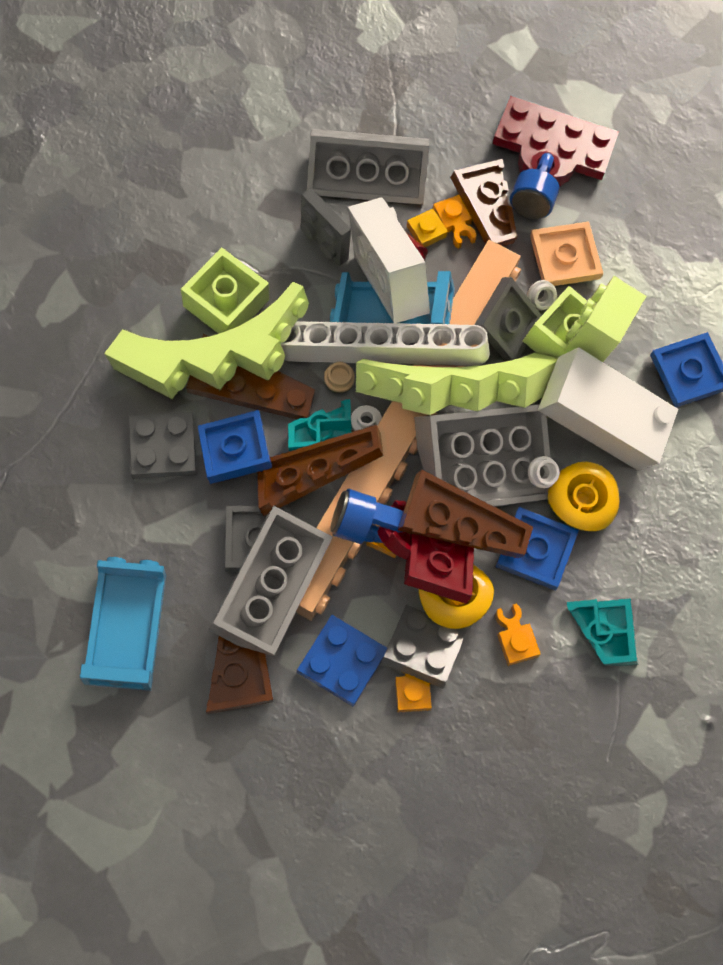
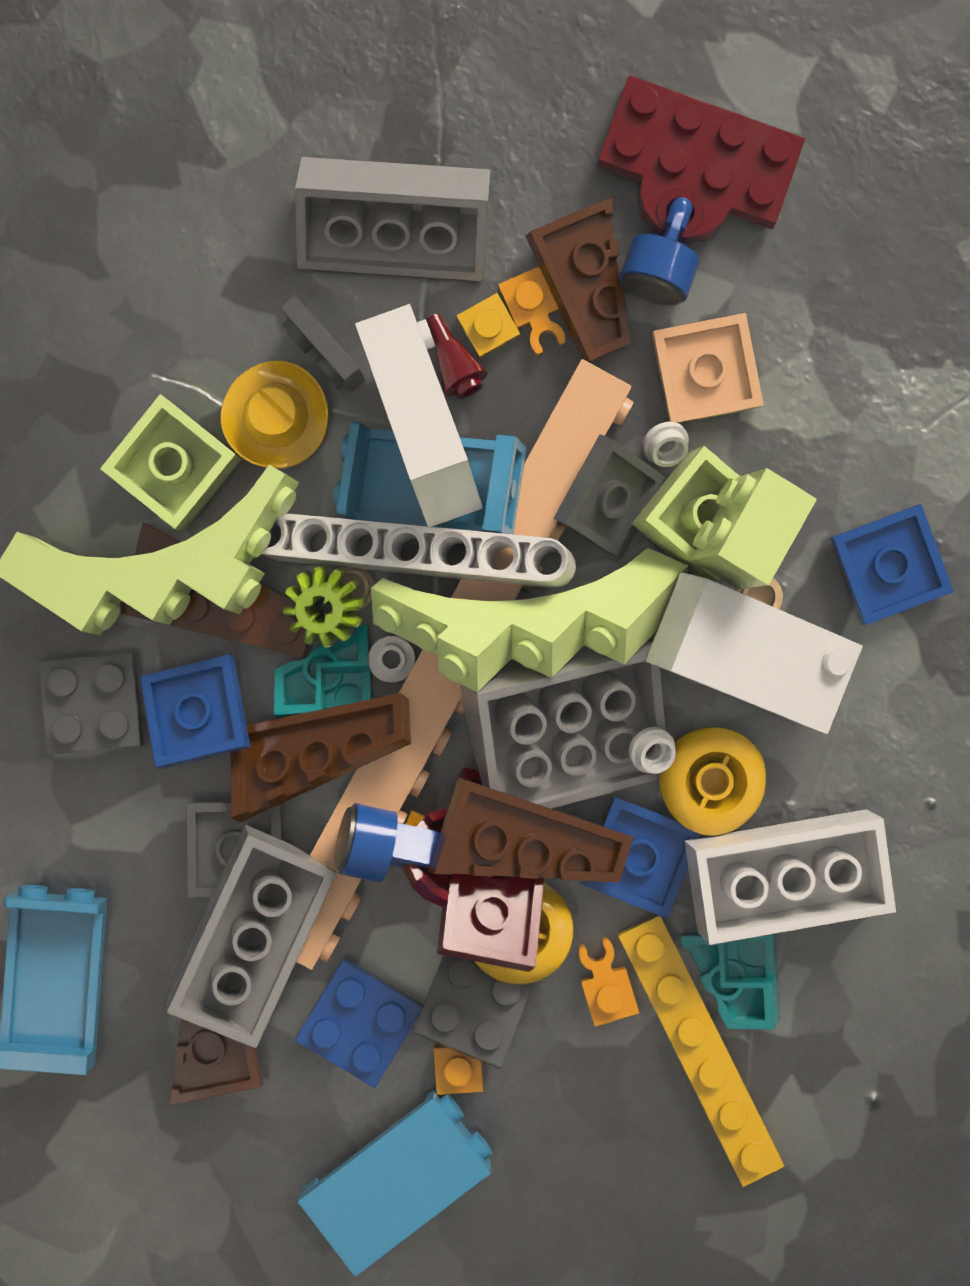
camera: 15 degrees right, 20 degrees up
none -> yellow hat [221,361,329,469]
none -> lime gear [283,565,365,647]
none -> dark azure panel [298,1088,493,1277]
none -> yellow plate [617,914,785,1187]
none -> white brick [684,809,896,945]

